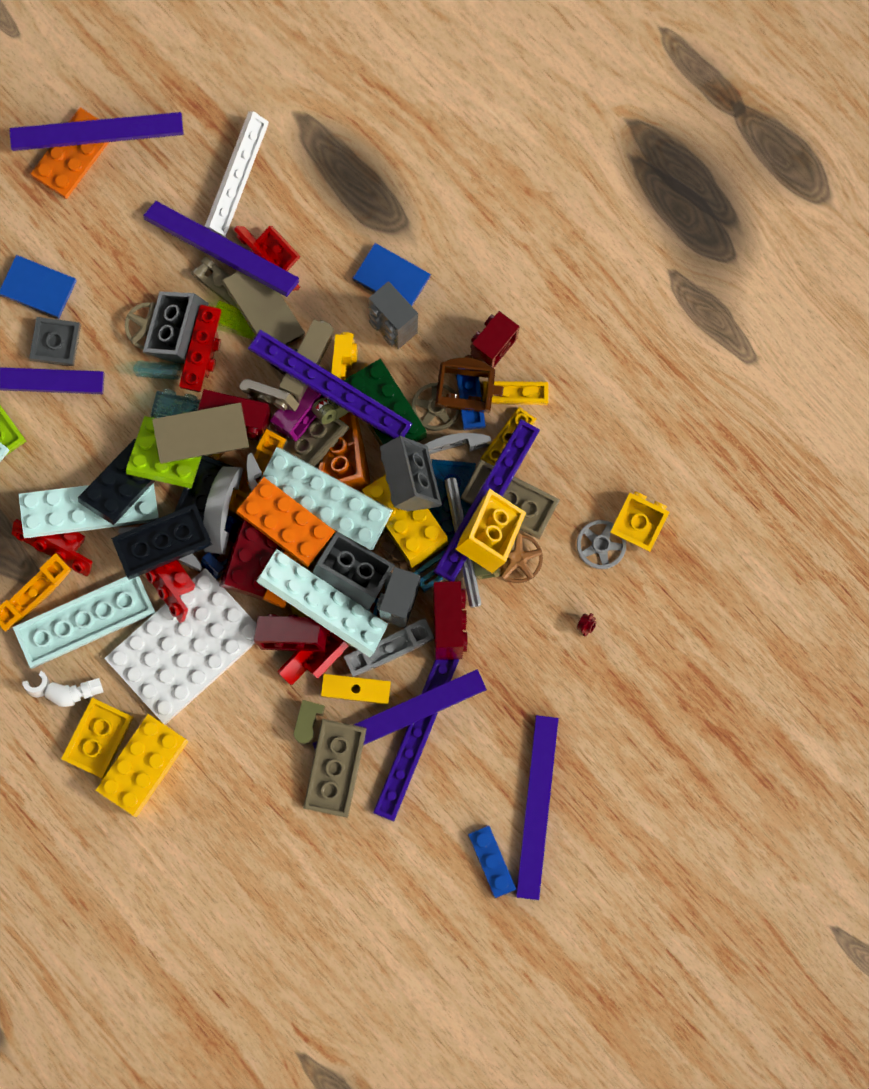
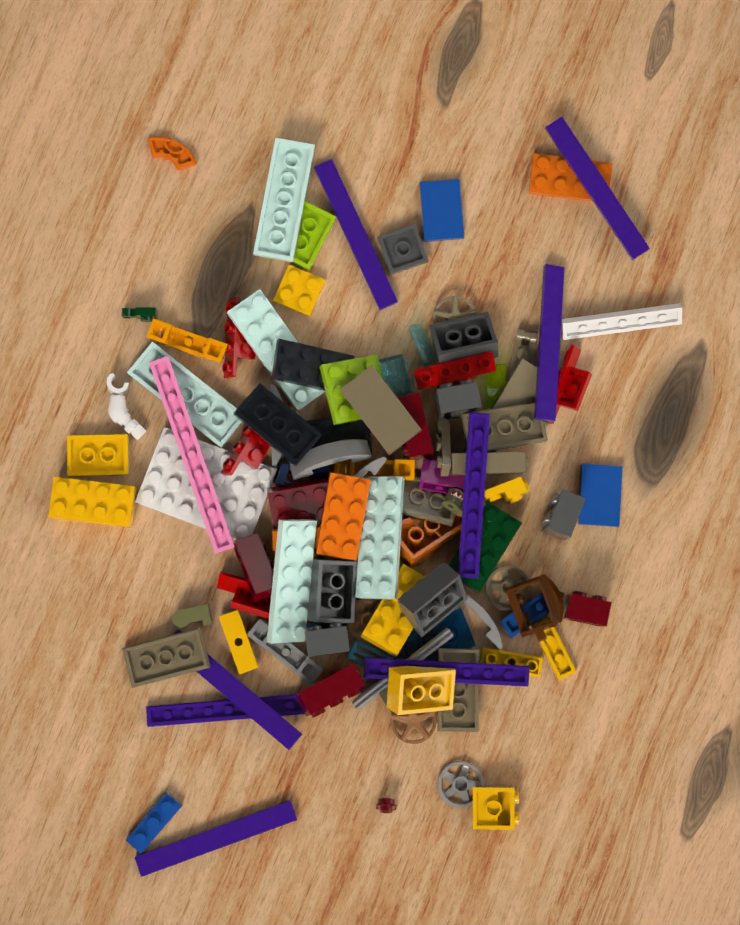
camera: 65 degrees right, 5 degrees up
none -> bright pink plate [149,356,235,554]
none -> yellow plate [273,265,326,317]
none -> dark grey brick [434,380,482,420]
none -> dark tan tile [461,402,548,451]

